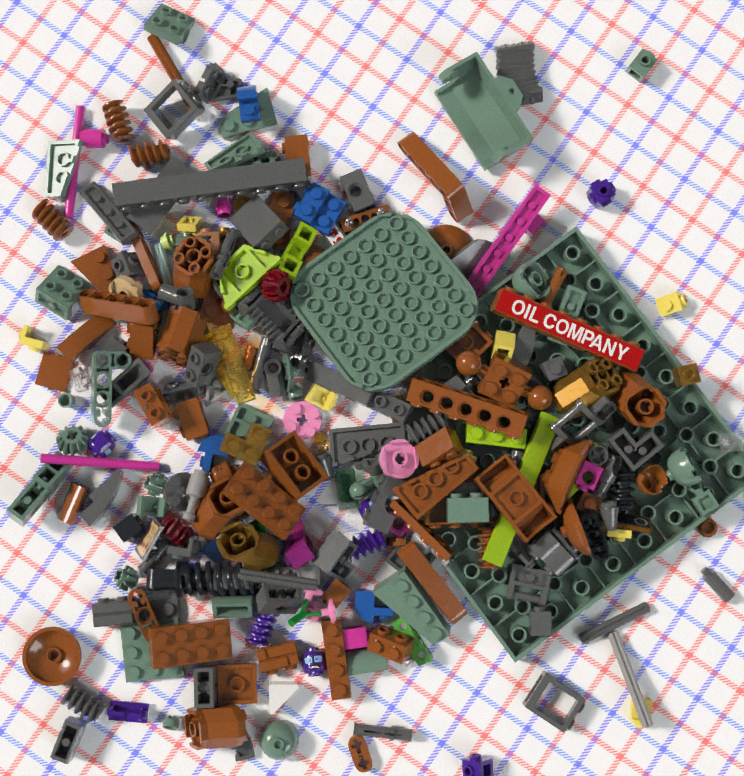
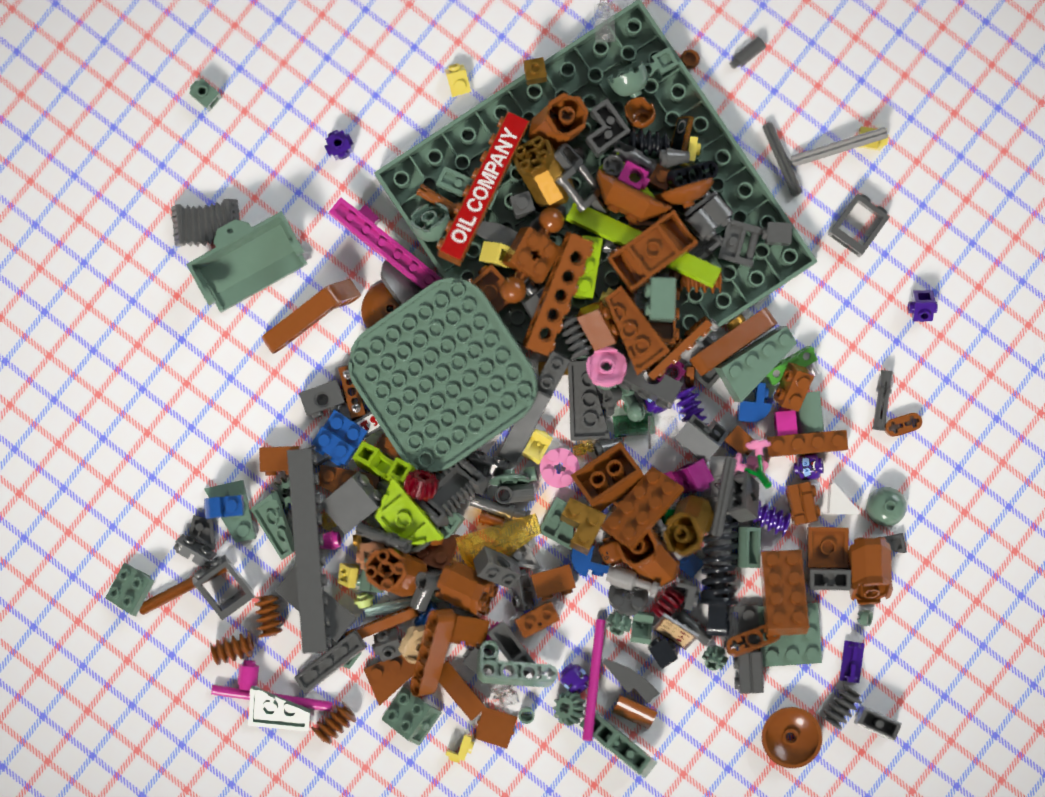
camera: 90 degrees left, 0 degrees up
none -> pearl gold tile [726,314,746,331]

